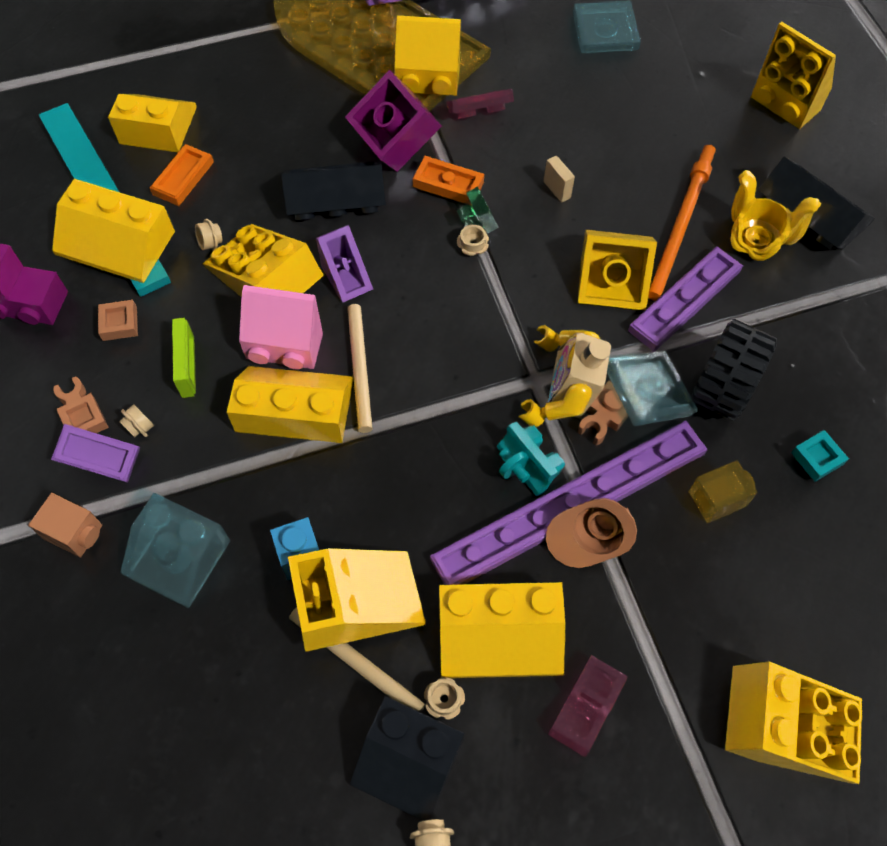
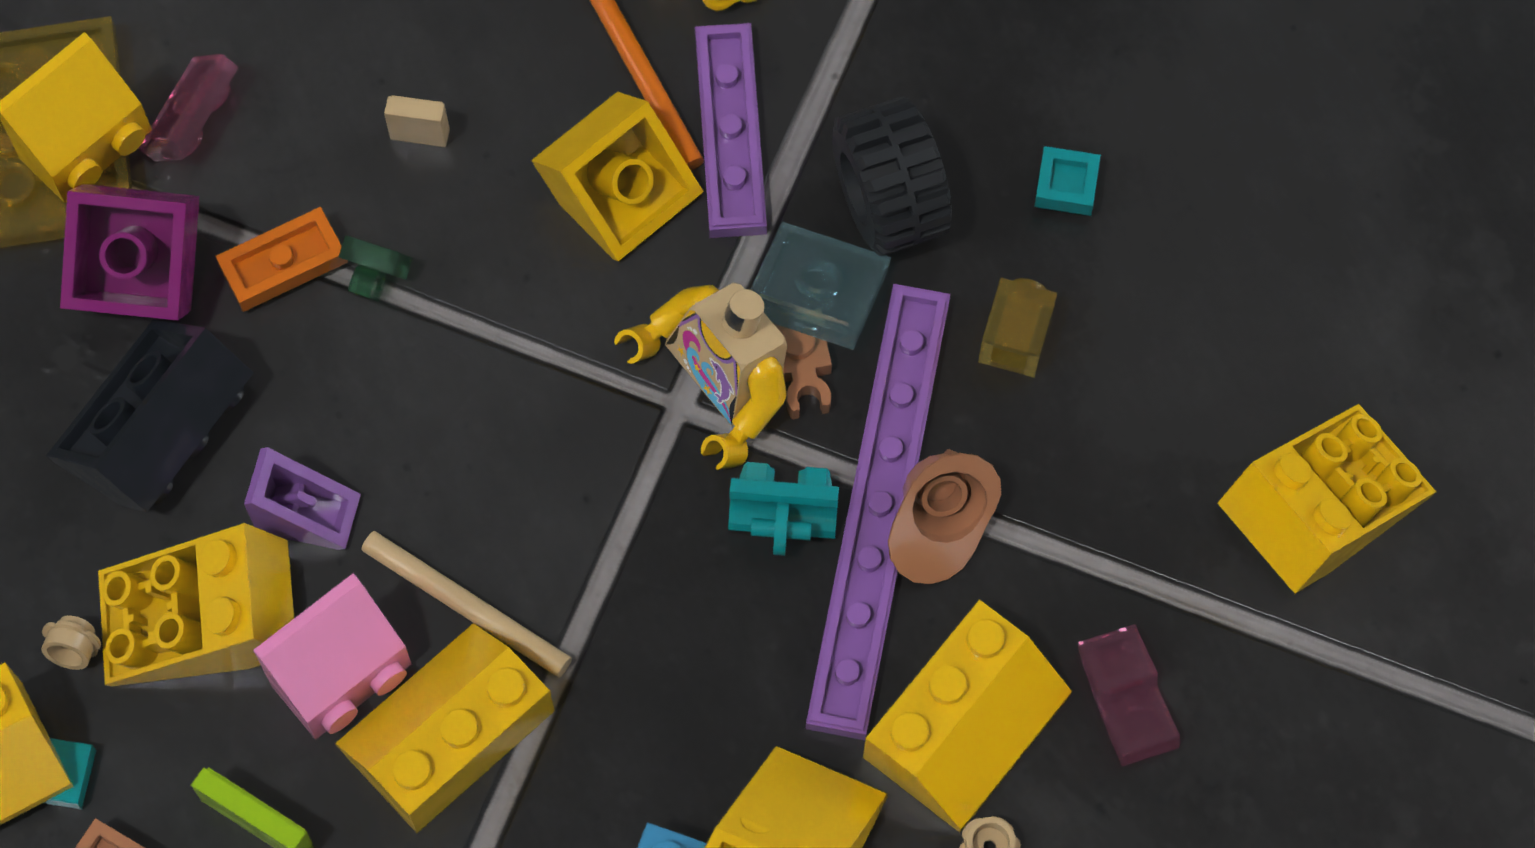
camera: 50 degrees left, 5 degrees up
tan plate [457,225,489,256] -> none

